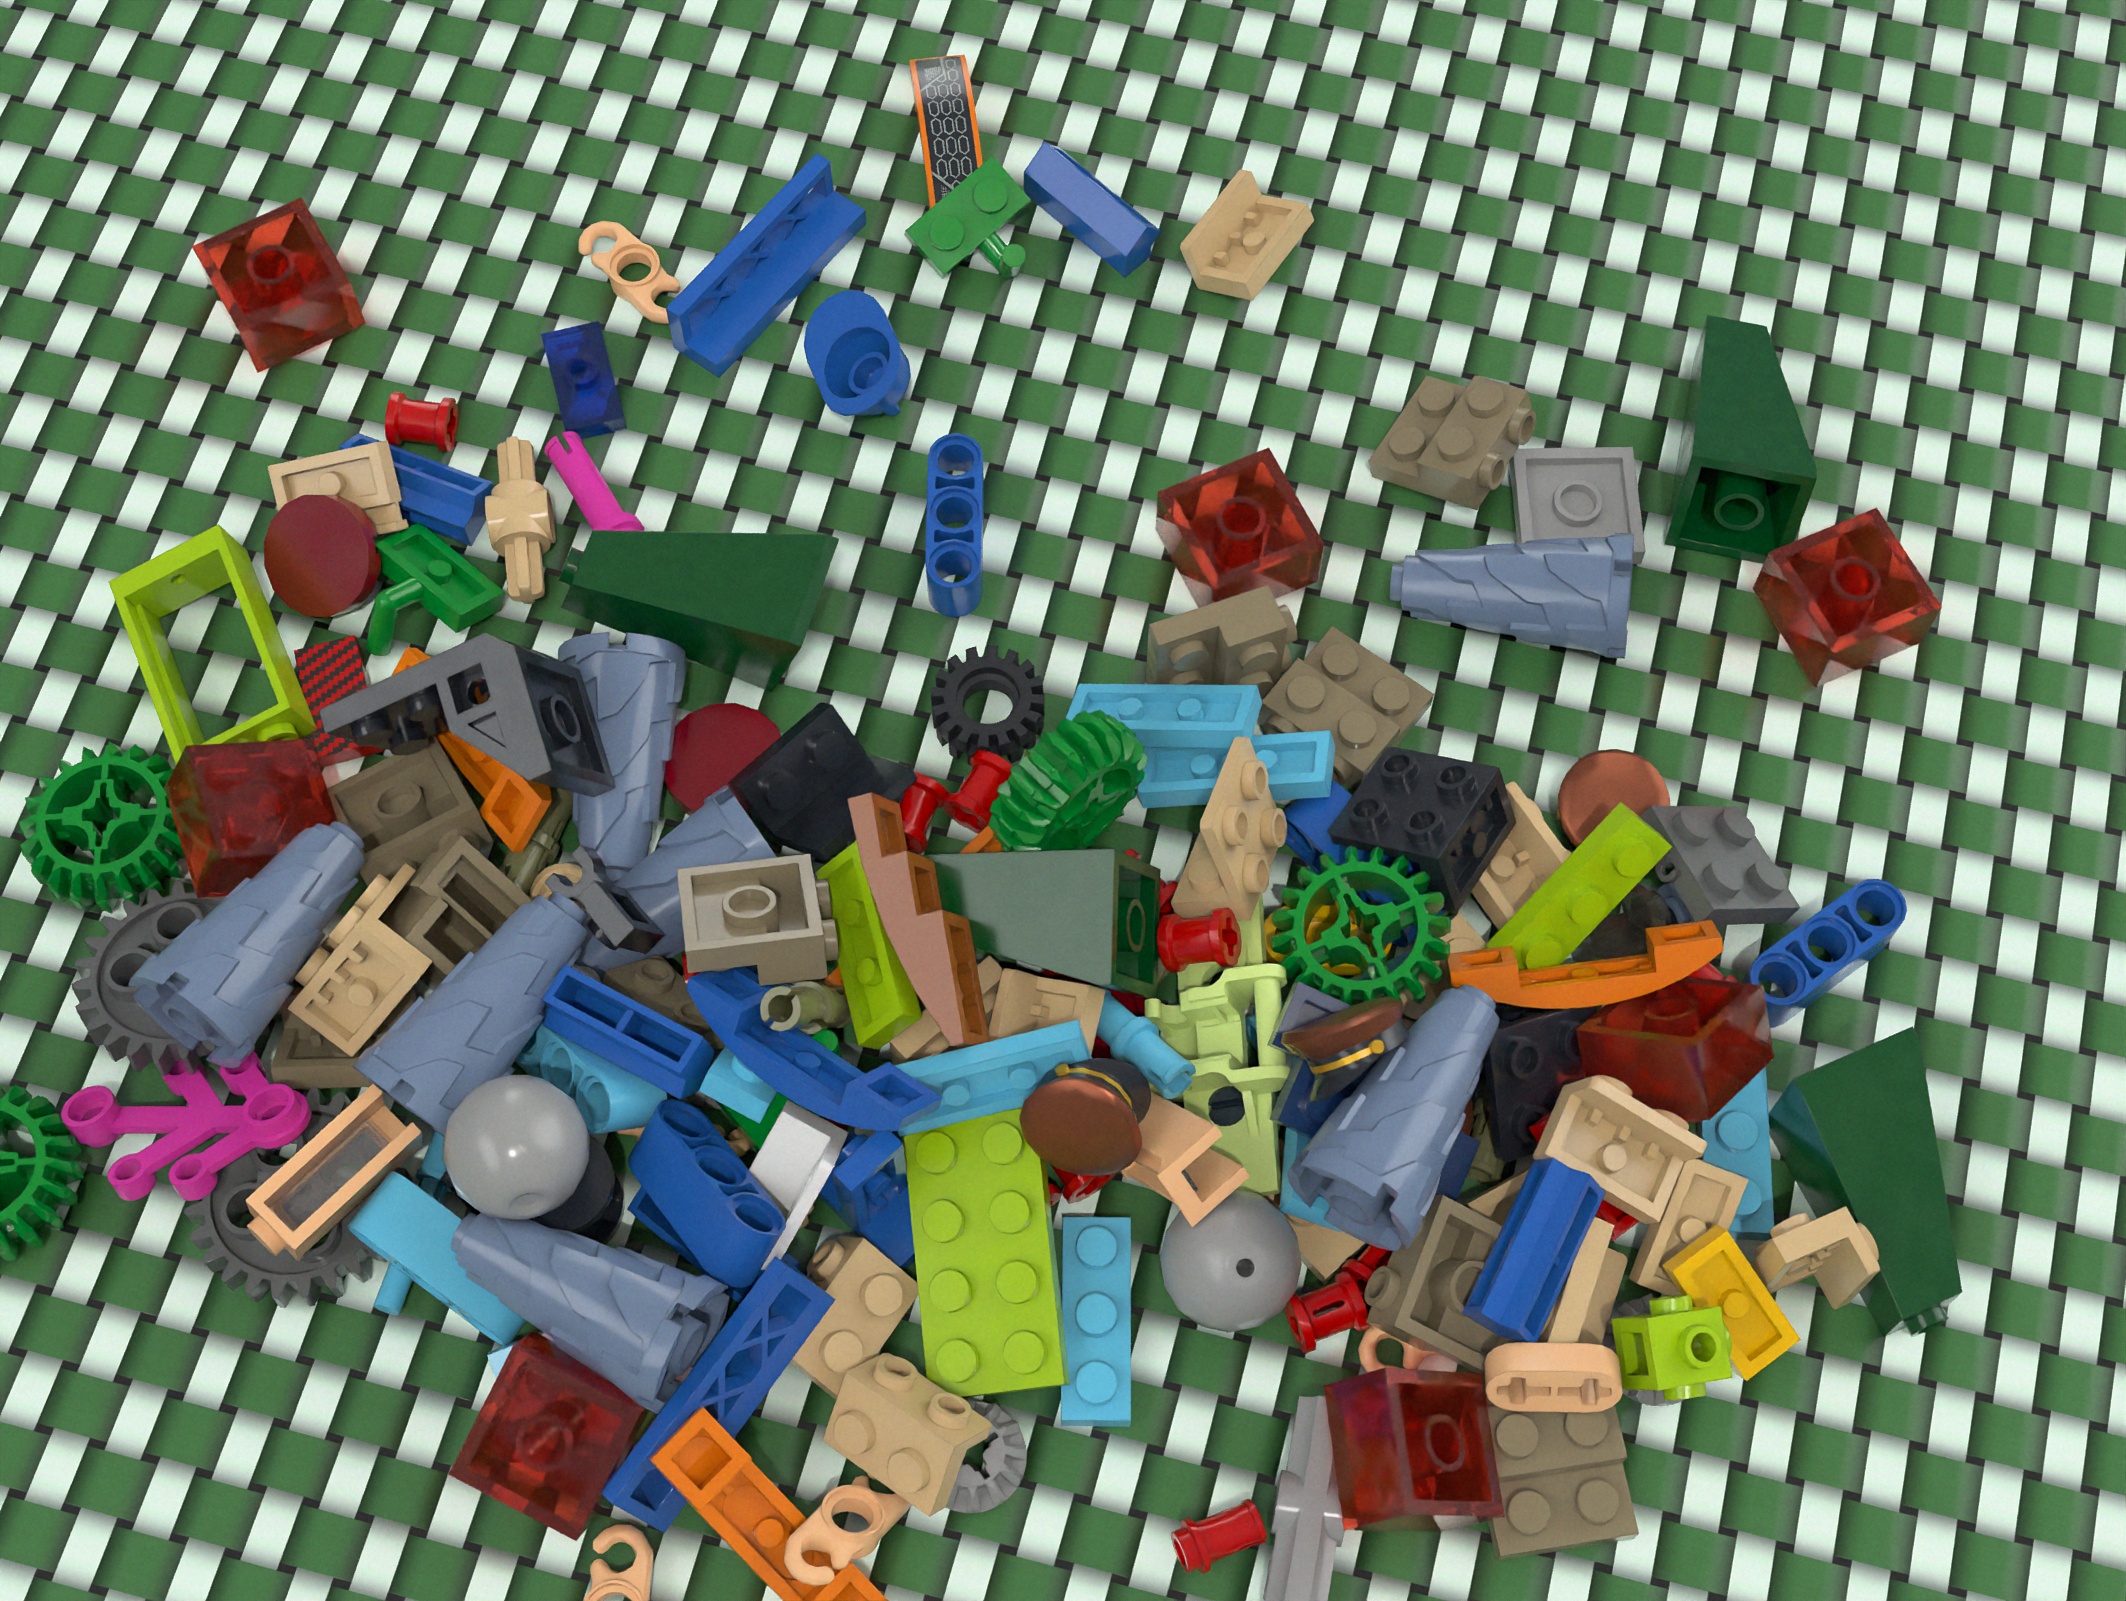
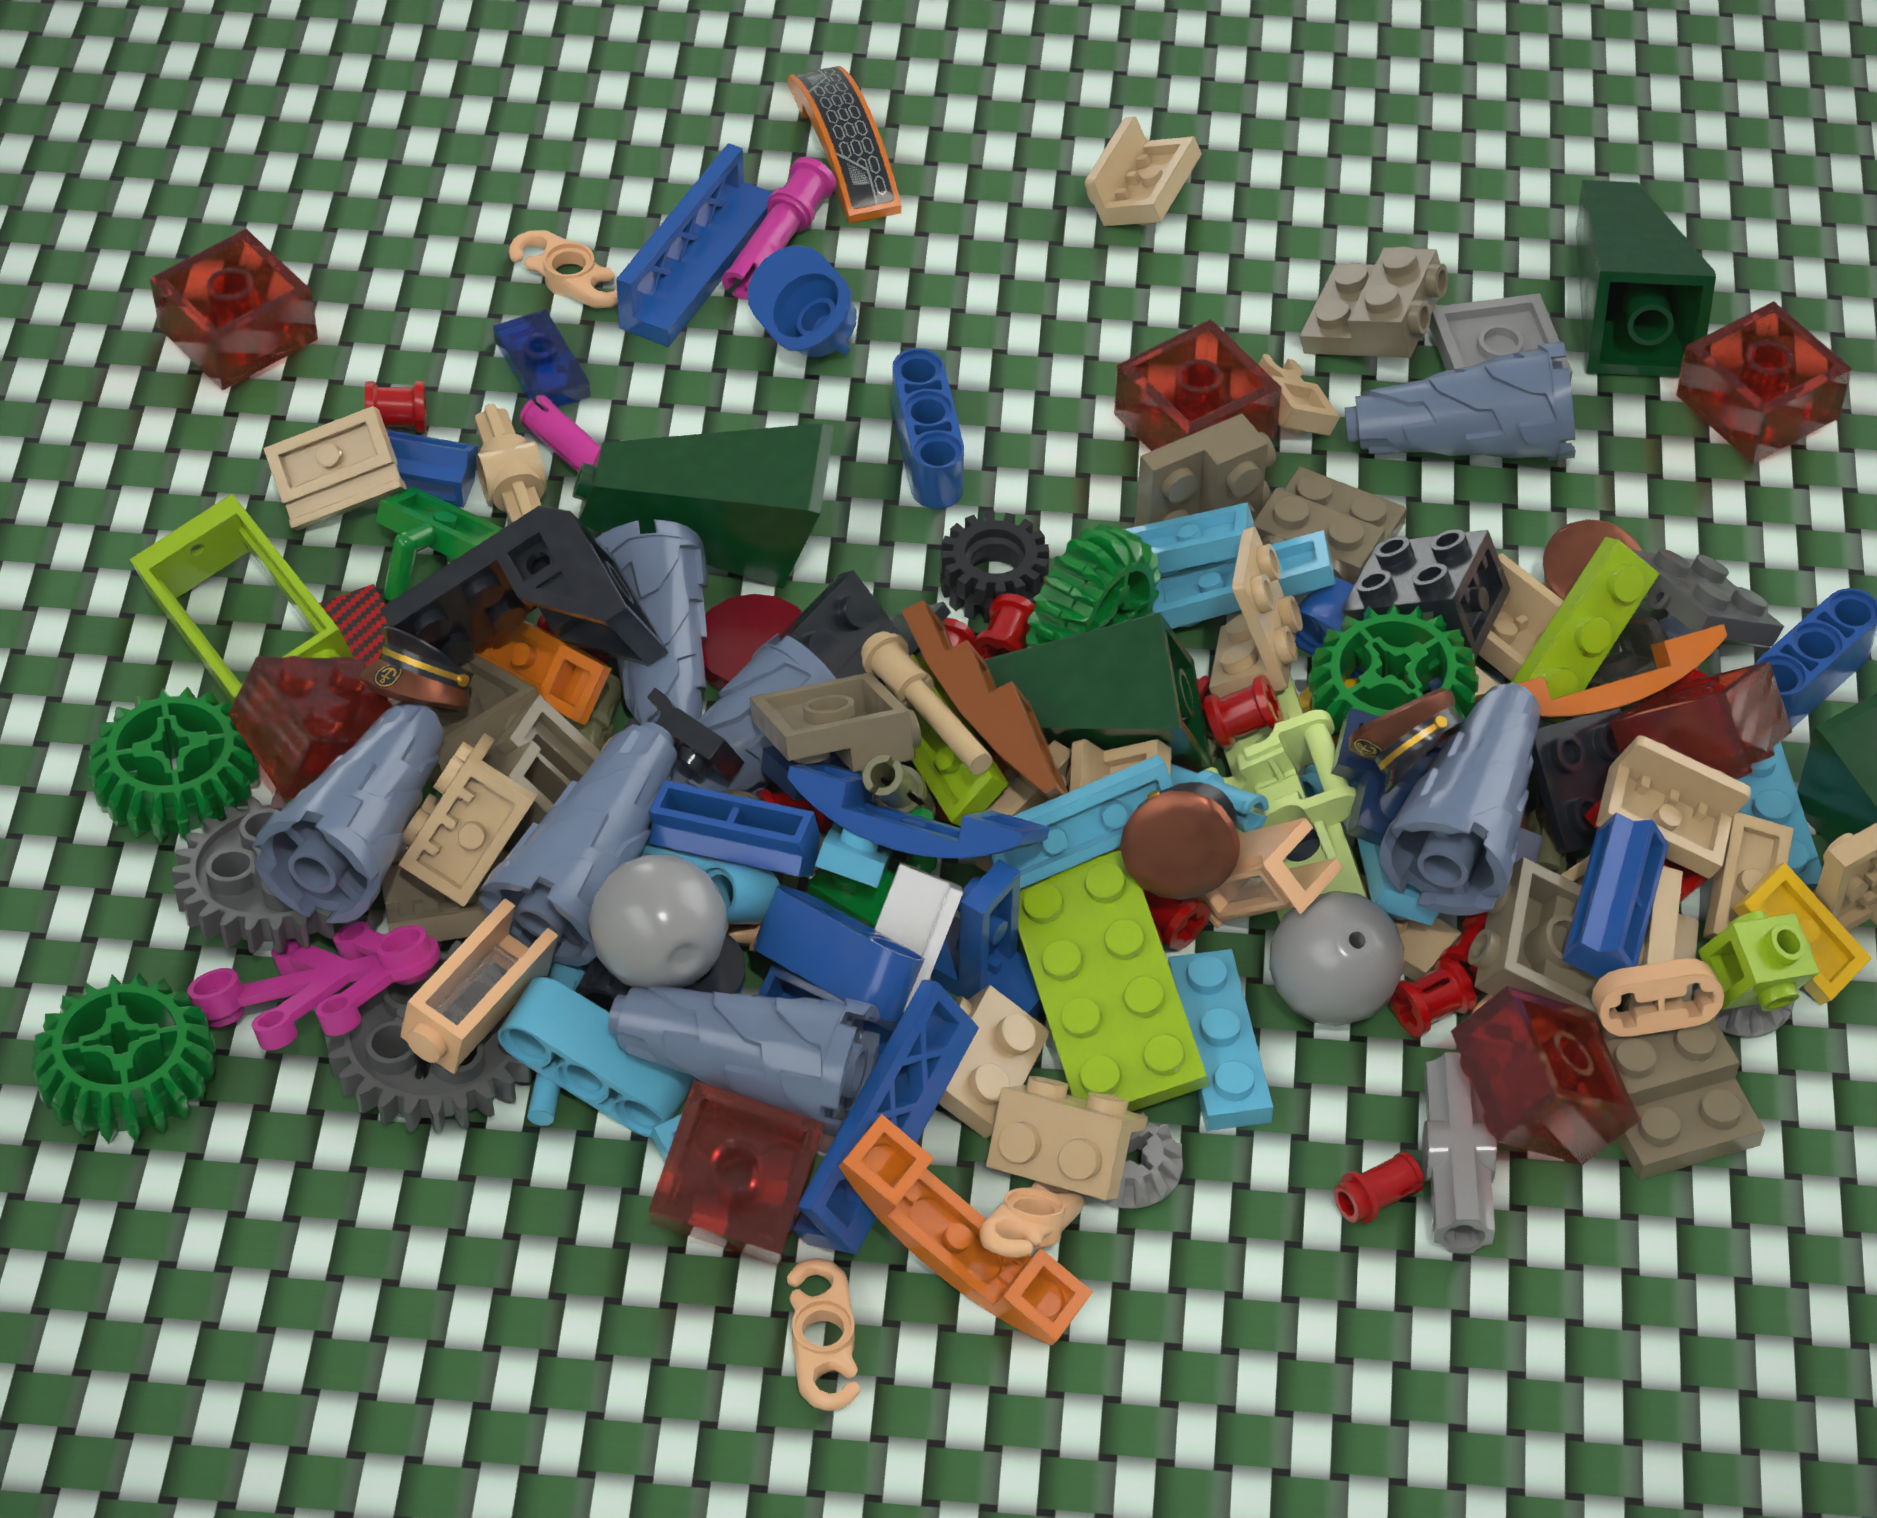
camera: 10 degrees left, 15 degrees down
dark red tile [264,495,381,617] -> none
green plate [904,156,1031,279] -> none
piece [1024,142,1162,278] -> none
none -> piece [360,626,474,711]
none -> dark pink pin [722,157,836,300]
none -> tan pin [861,631,992,775]
none -> tan plate [1253,354,1340,436]

